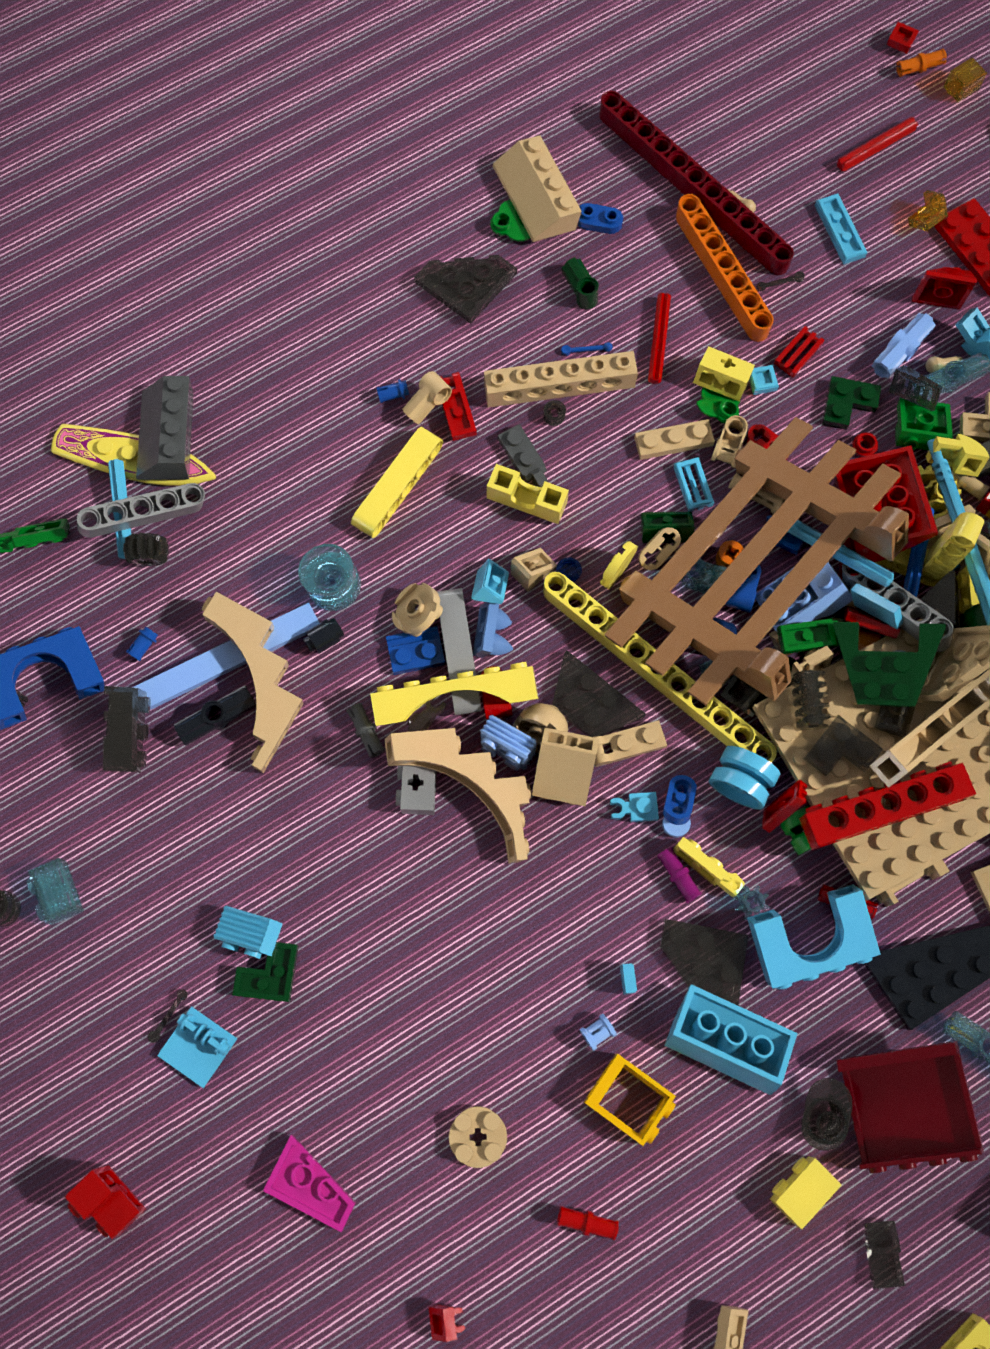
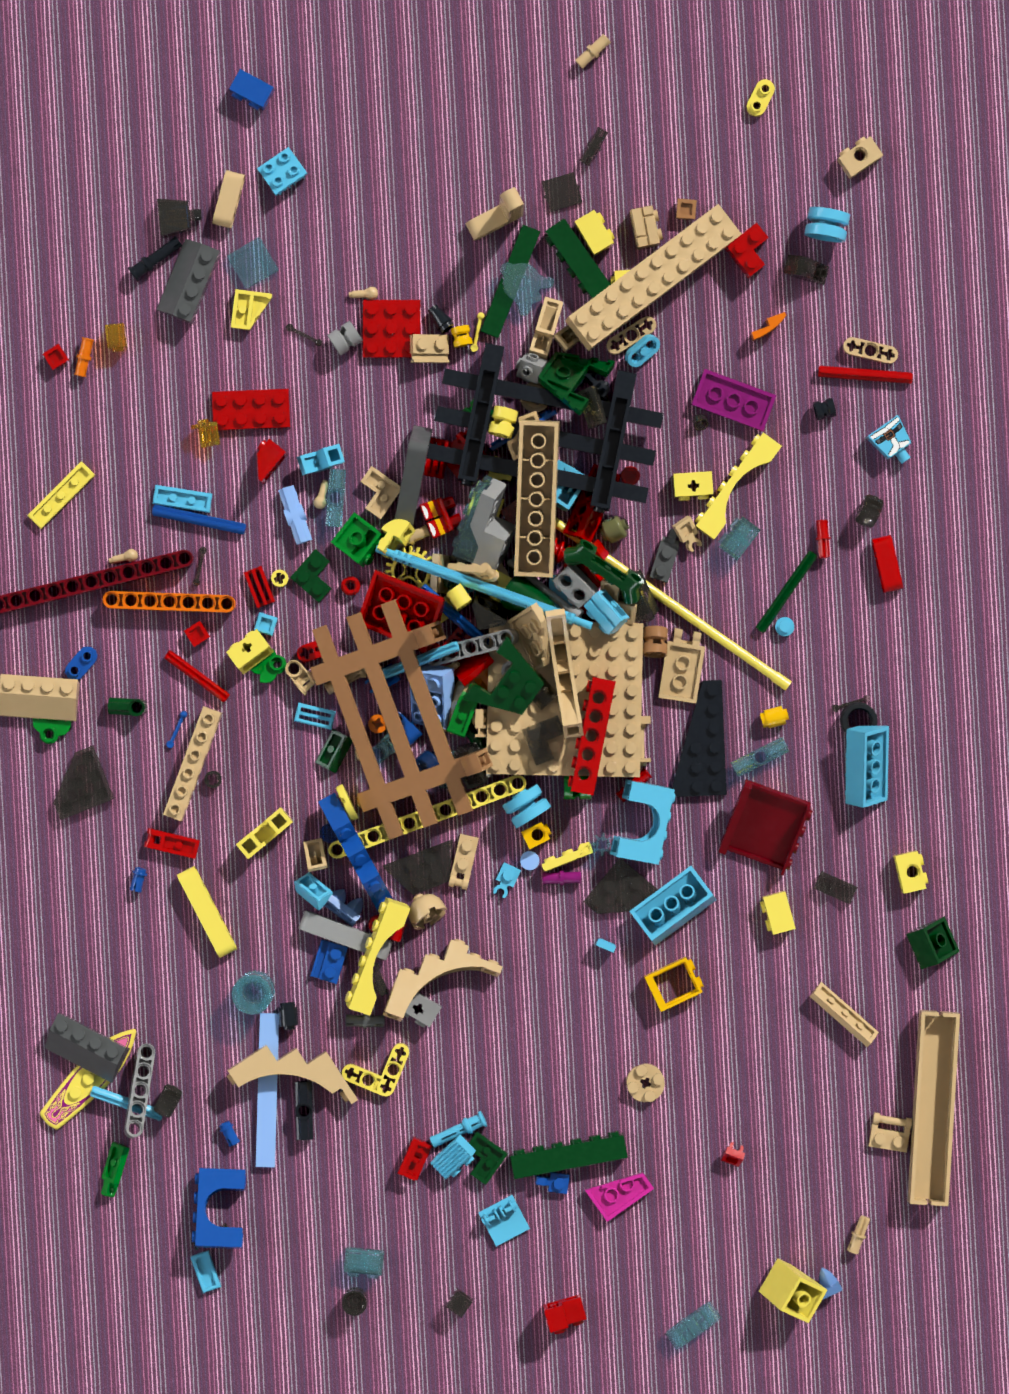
camera: 60 degrees left, 15 degrees up
clear smoke wedge [103,686,151,773] -> none
clear smoke hinge [148,989,188,1043] -> none
tan plate [392,583,443,637] -> none
tan piece [403,371,452,425] -> none
light blue brick [480,715,537,771] -> none
dark grey hinge [498,424,548,487] -> none
tan brick [532,728,599,806] -> none
red pin [557,1206,619,1241] -> none
light blue bush [579,1013,617,1051] -> none
tan plate [634,419,715,460] -> none
tan beam [638,527,681,570] -> none
blue plate [663,775,697,825] -> none
red tile [762,780,807,833] -> none
clear smoke piece [791,670,831,730] -> none
clear smoke piece [801,1078,852,1151] -> none
red axle [837,117,918,172] -> none
medium azure tile [851,583,903,629] -> none
clear smoke slope [889,365,942,411] -> none
none -> light yellow tile [27,461,95,529]
none -> blue axle [152,504,246,534]
none -> red plate [184,621,210,647]
none -> light yellow bush [271,570,289,587]
none -> blue arch [318,793,393,913]
none -> light yellow beam [342,1043,409,1096]
none -> red hinge [398,1136,433,1181]
none -> medium azure pin [430,1111,488,1148]
none -> clear smoke brick [446,1288,473,1318]
none -> dark green brick [510,1131,628,1179]
none -> yellow brick [521,822,552,849]
none -> blue plate [535,1172,570,1194]

